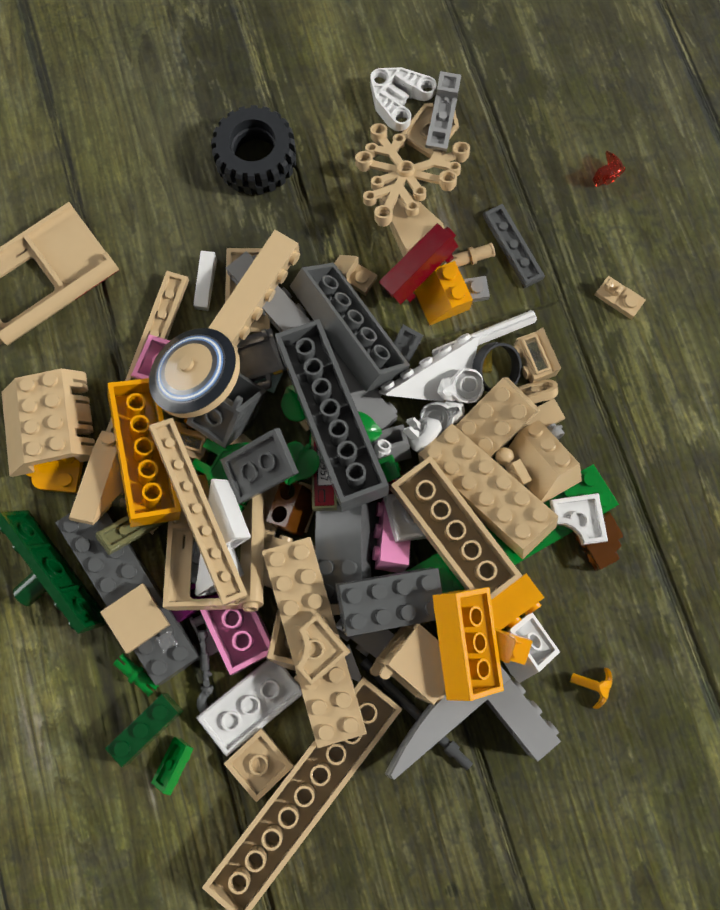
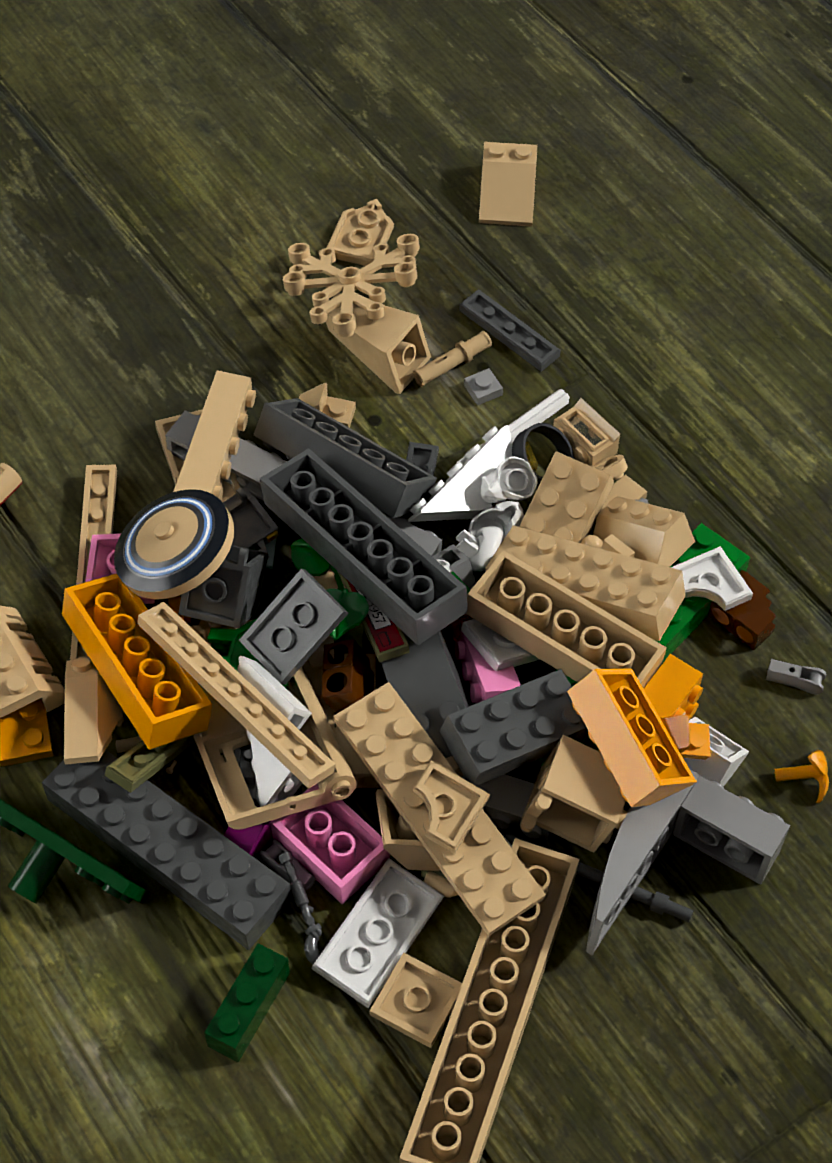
camera: 20 degrees left, 20 degrees down
tan tile [100,583,170,654] -> none
green pin [113,653,160,697] -> none
green plate [151,736,194,796] -> none
clear piece [155,630,178,652] -> none
white piece [193,251,217,311] -> none
black tyre [211,105,296,195] -> none
white connector [370,67,437,132] -> none
dark red brick [379,223,459,305] -> none
light orange slope [414,261,473,326] -> none
light grey slope [425,71,461,151] -> none
clear red plate [592,151,626,187] -> none
tan plate [595,276,646,320] -> none
none -> tan slope [479,142,537,226]
none -> light grey bar [766,659,826,694]

